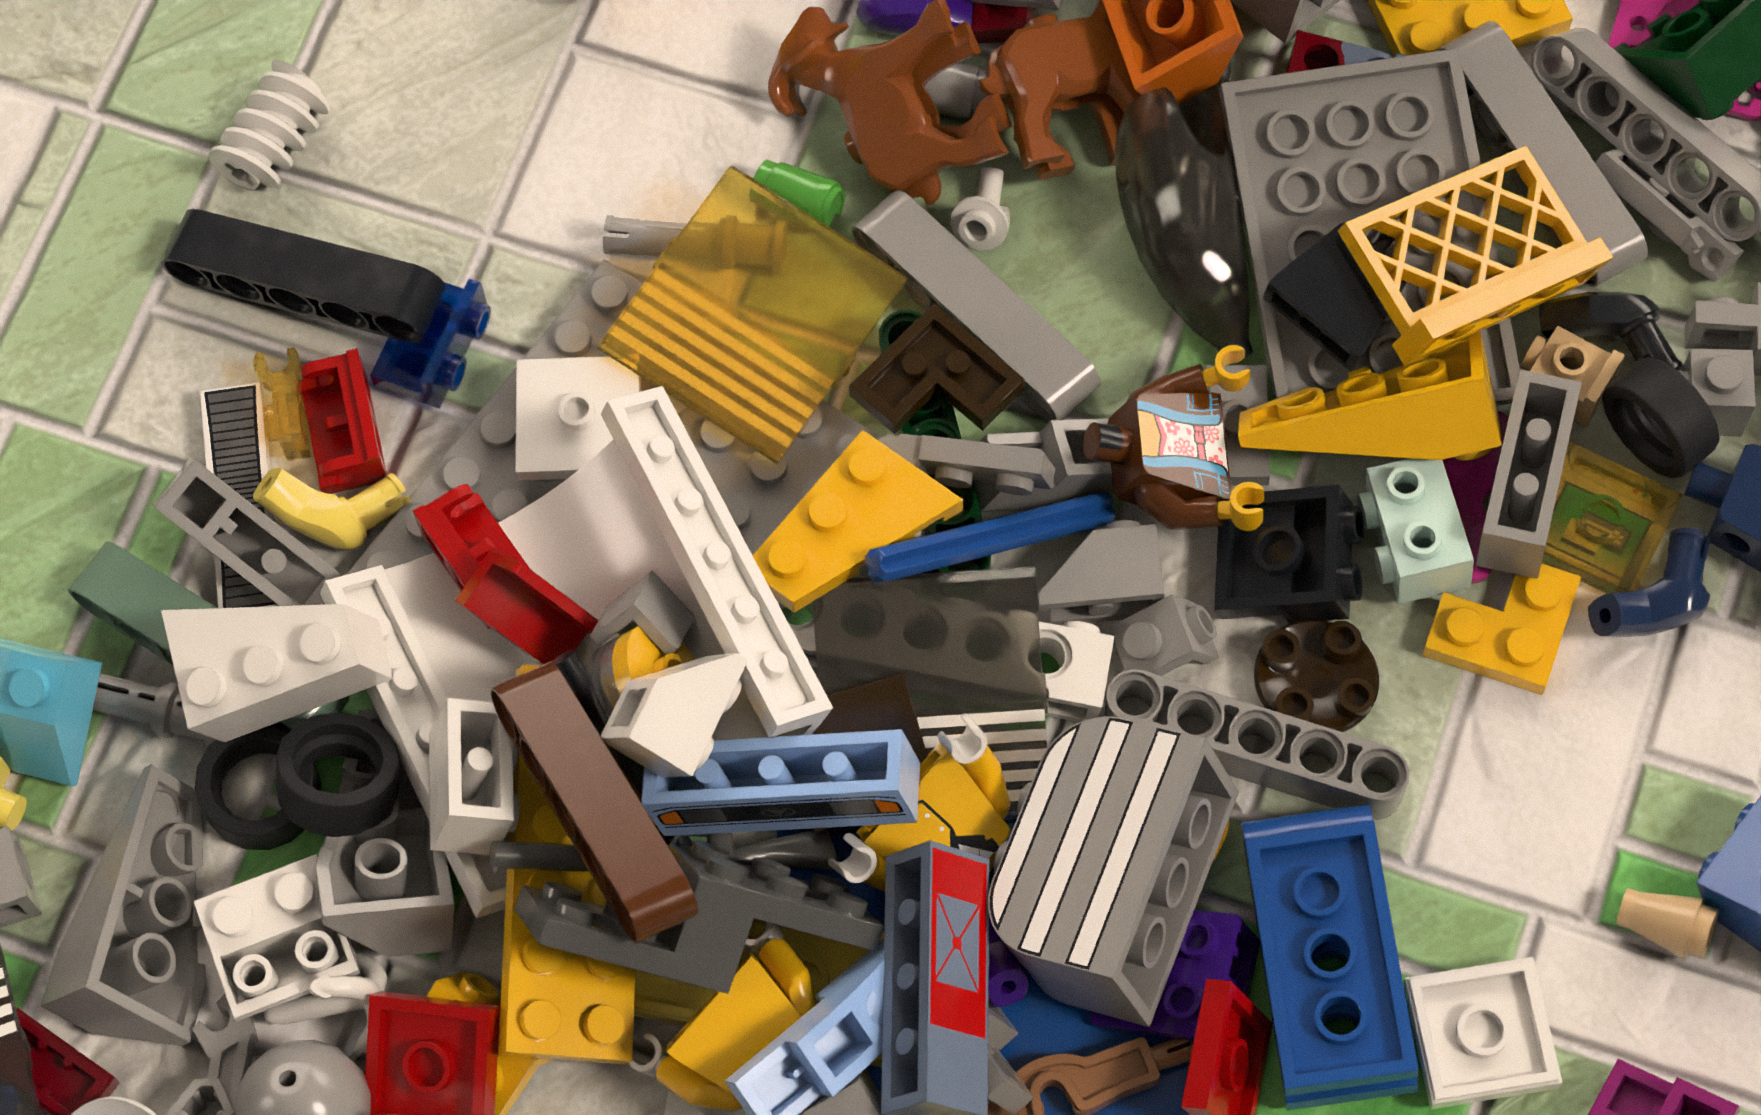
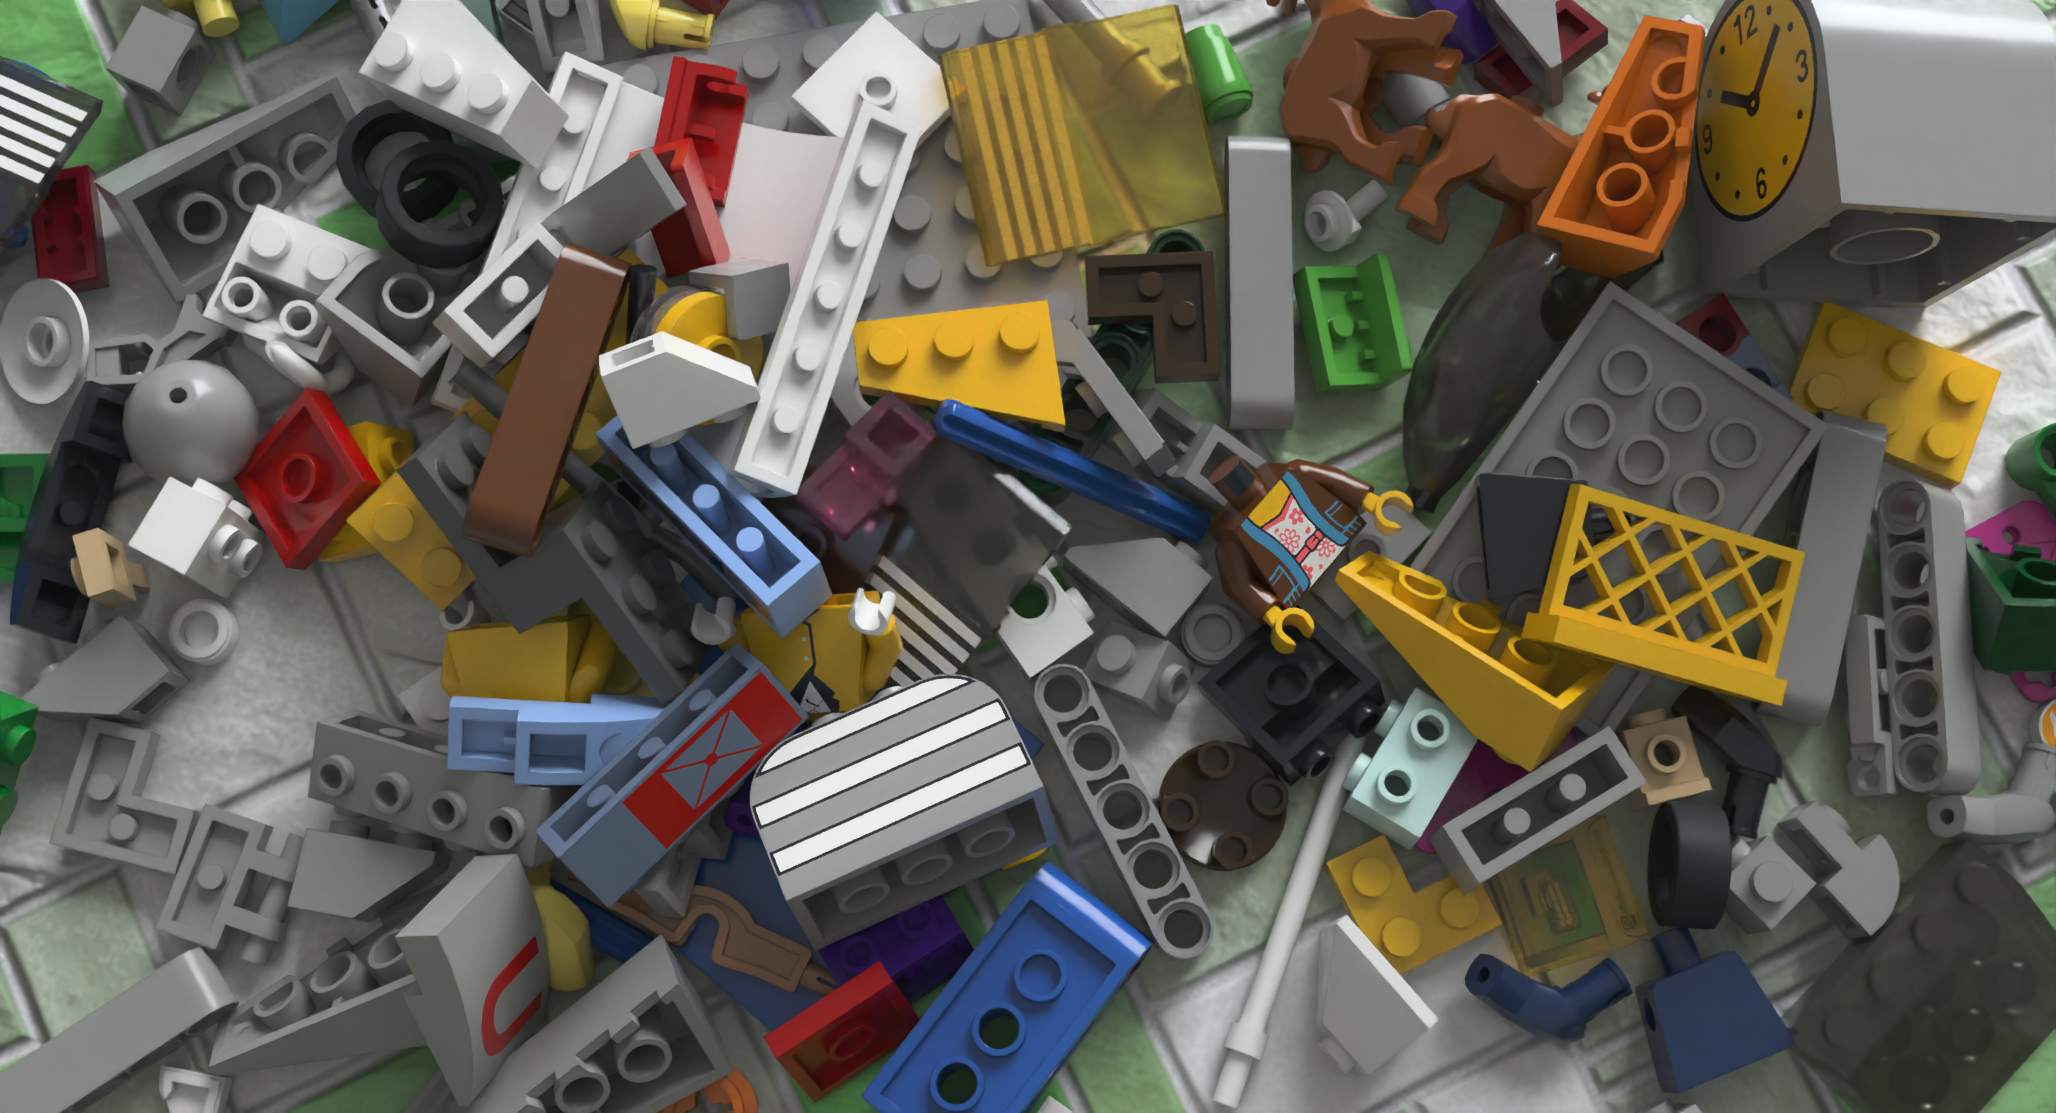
camera: 40 degrees right, 10 degrees up
none -> light grey slope [540,146,687,256]
none -> clear pink brick [796,390,939,542]
none -> flat silver tile [1180,602,1245,668]
none -> white bar [1212,733,1367,1109]
none -> bright green bracket [1293,254,1412,394]
none -> white slope [1315,915,1439,1075]

